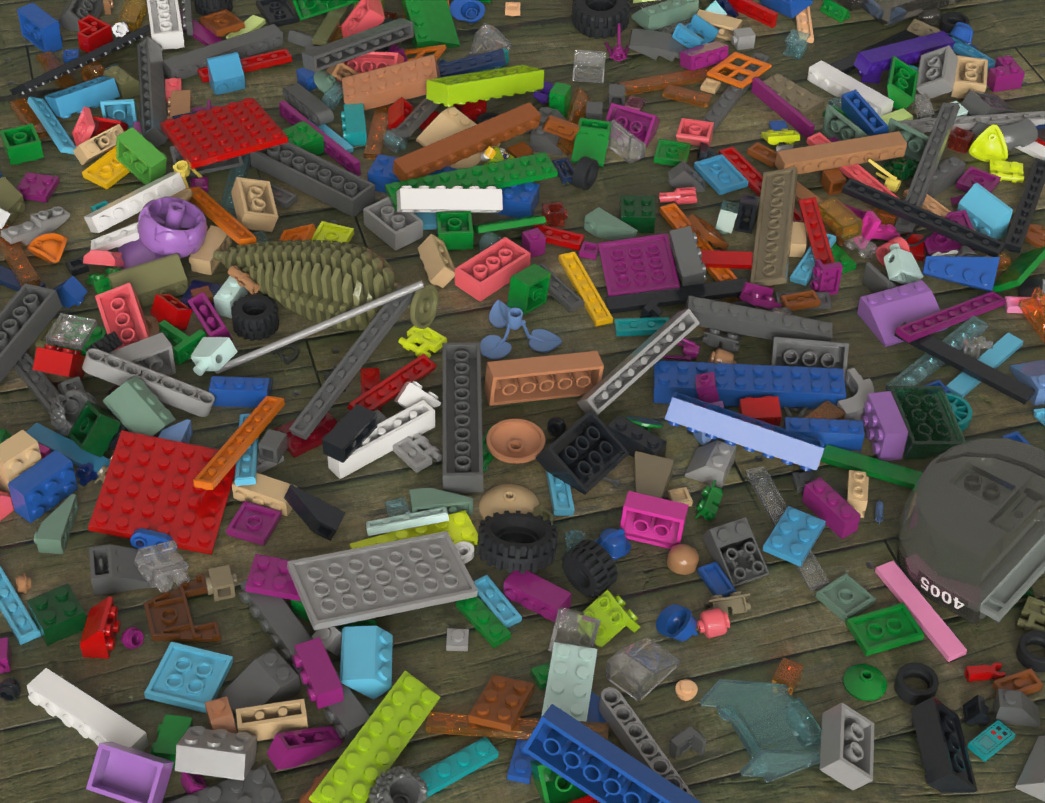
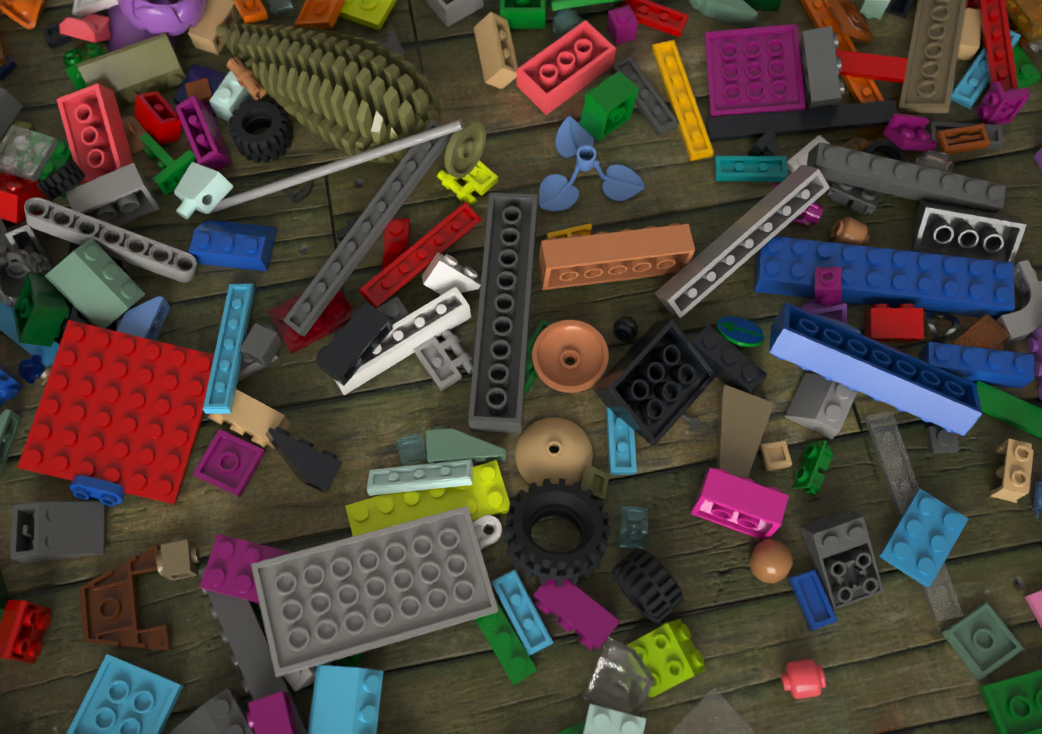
camera: 10 degrees right, 25 degrees up
blue slope [53,276,88,308] -> none
magenta plate [120,627,144,649] -> none
clear hips [134,540,190,593] -> none
orange plate [193,396,285,490] -> none
light grey plate [446,628,469,651] -> none
magenta plate [579,241,599,260] -> none
blue piece [594,528,631,561] -> none
blue piece [656,604,698,641] -> none
dark tan hinge [704,591,751,615] -> none
magenta brick [802,477,861,539] -> none

